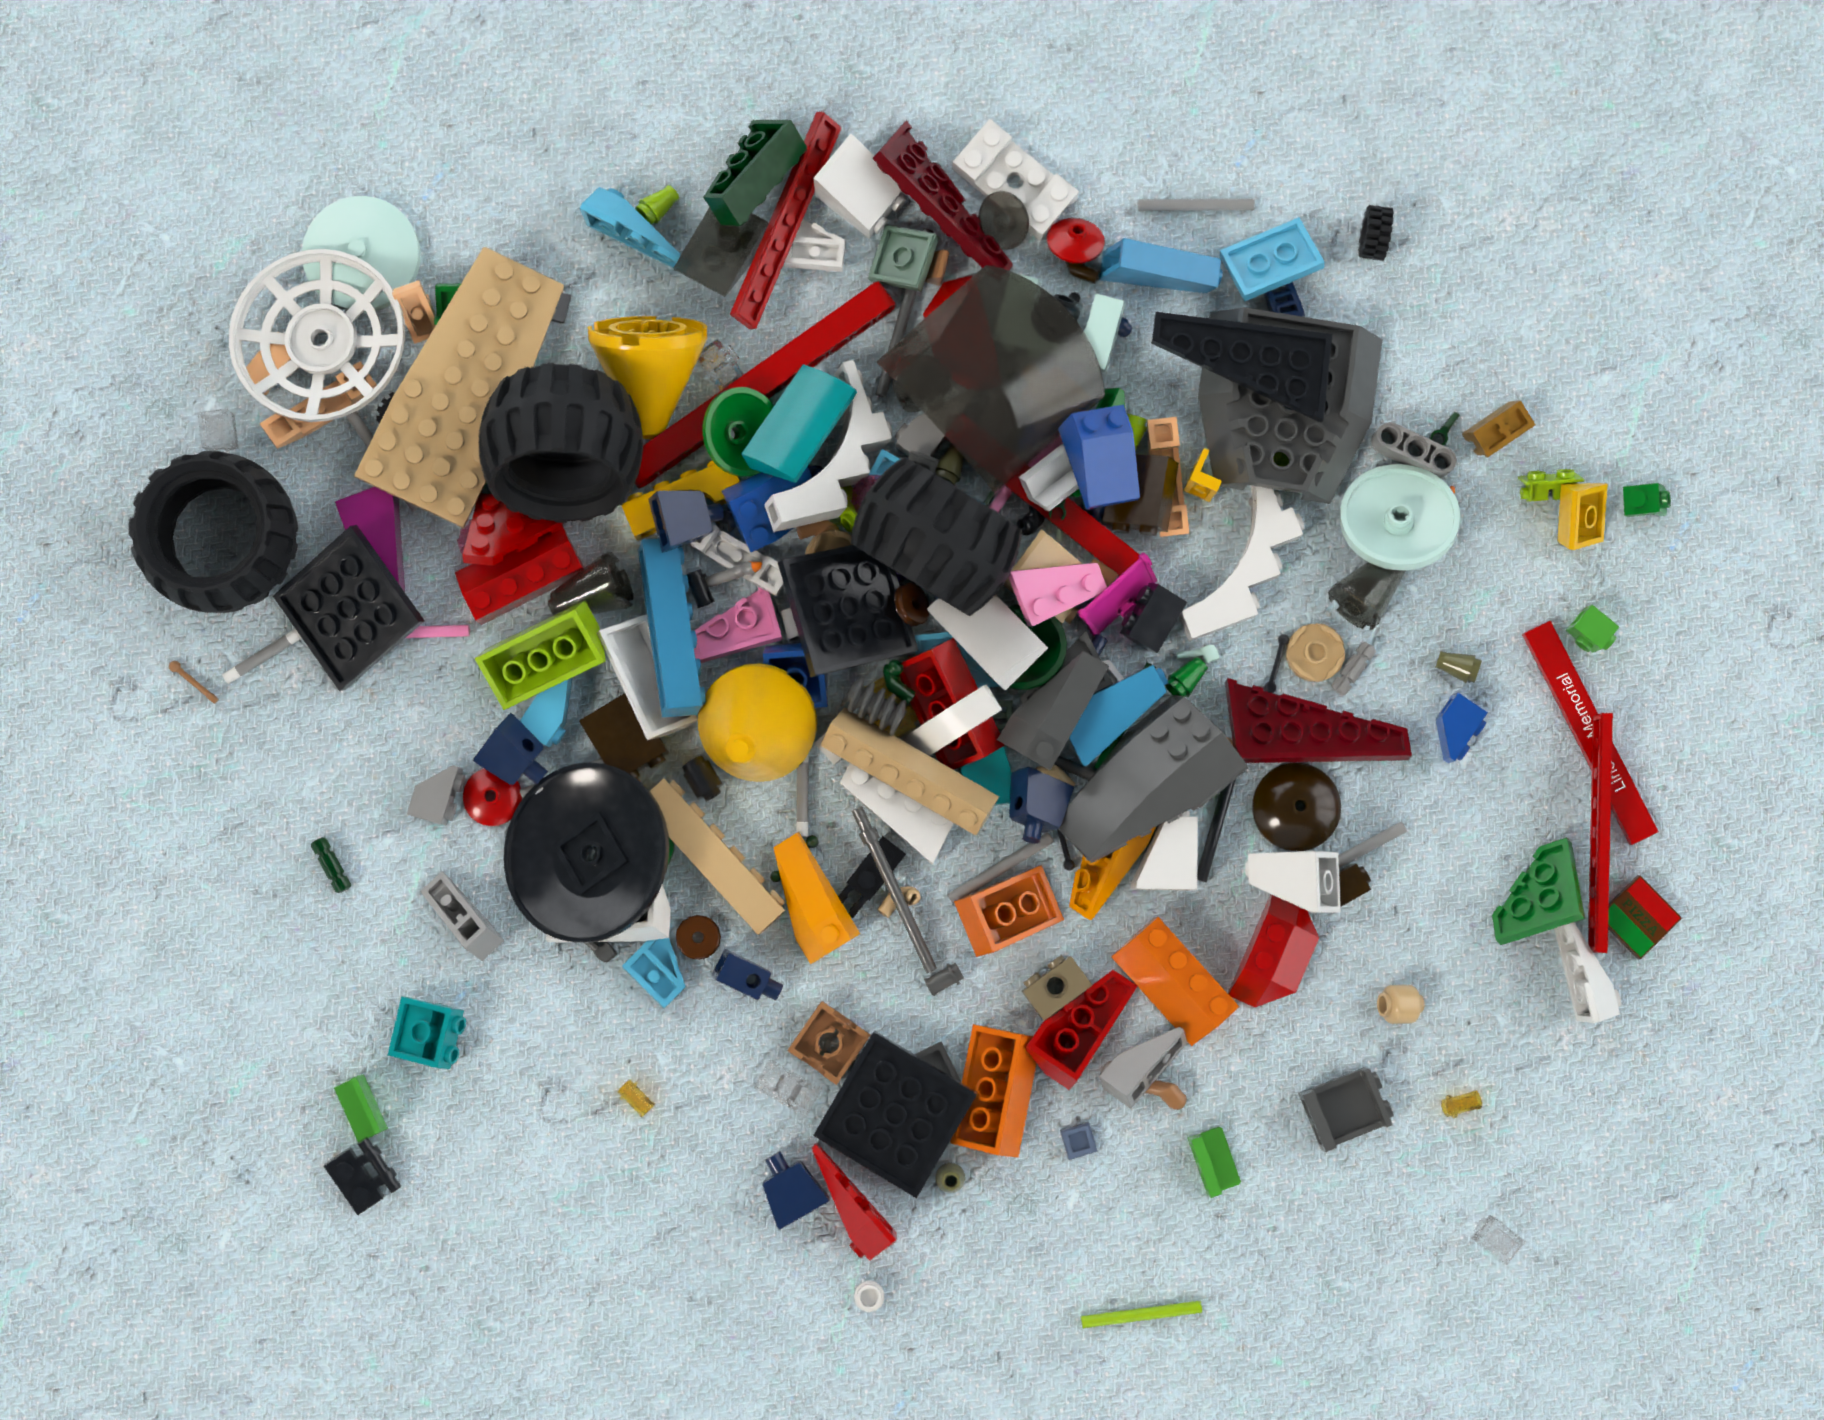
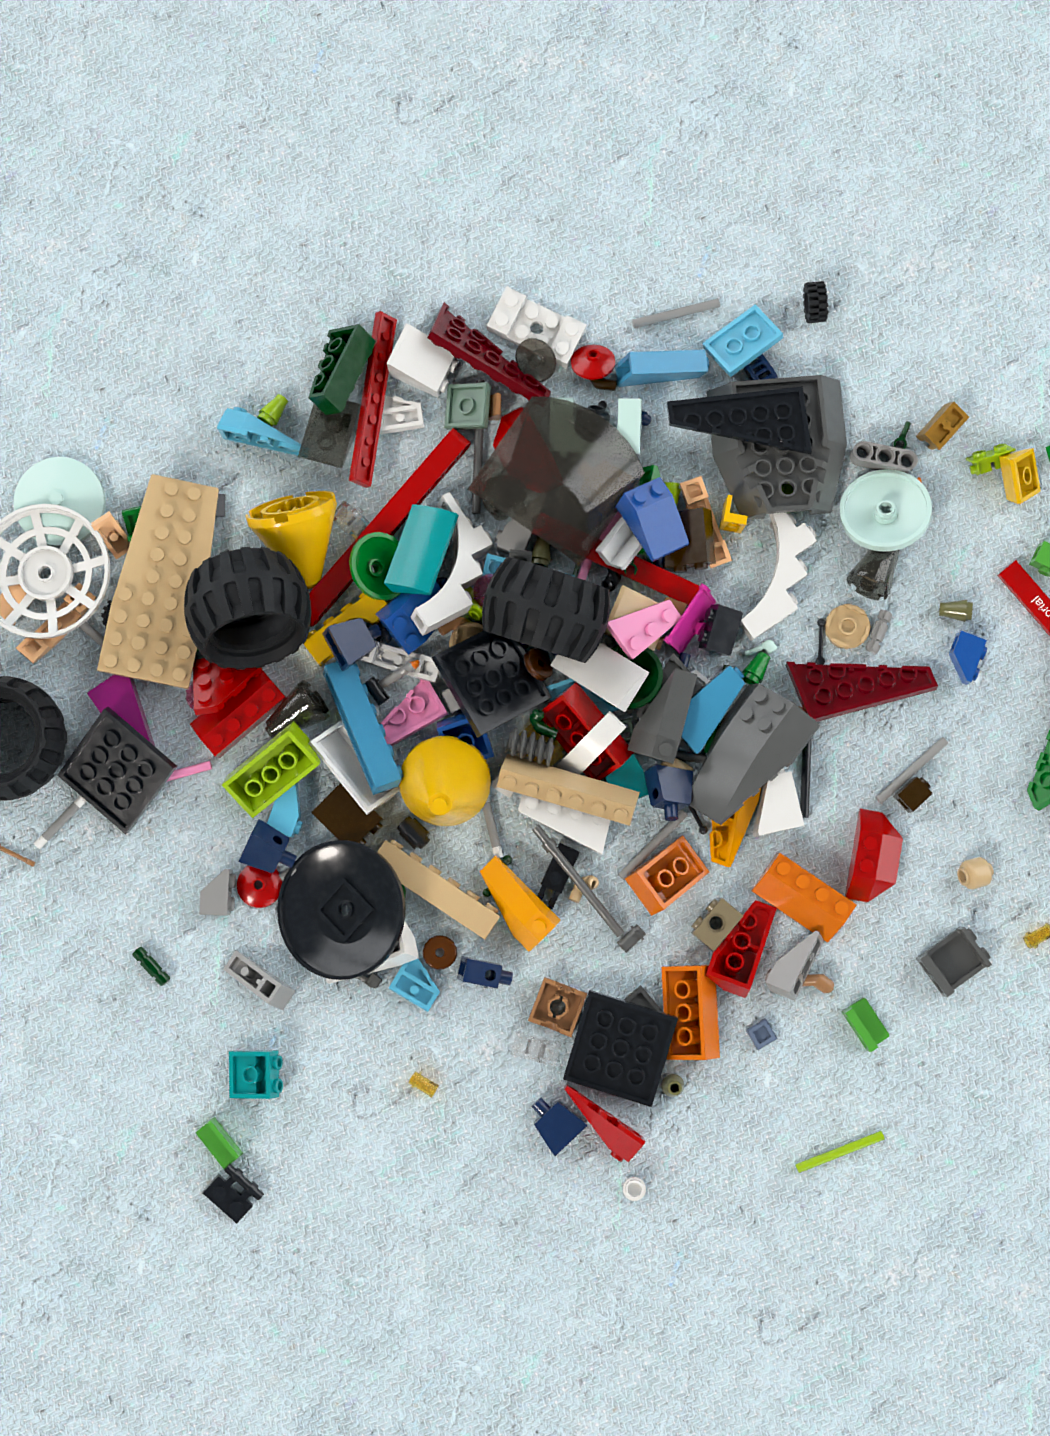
camera: 10 degrees left, 0 degrees up
white slope [1245,851,1341,913] -> none
dark brown dish [1252,763,1341,851] -> none

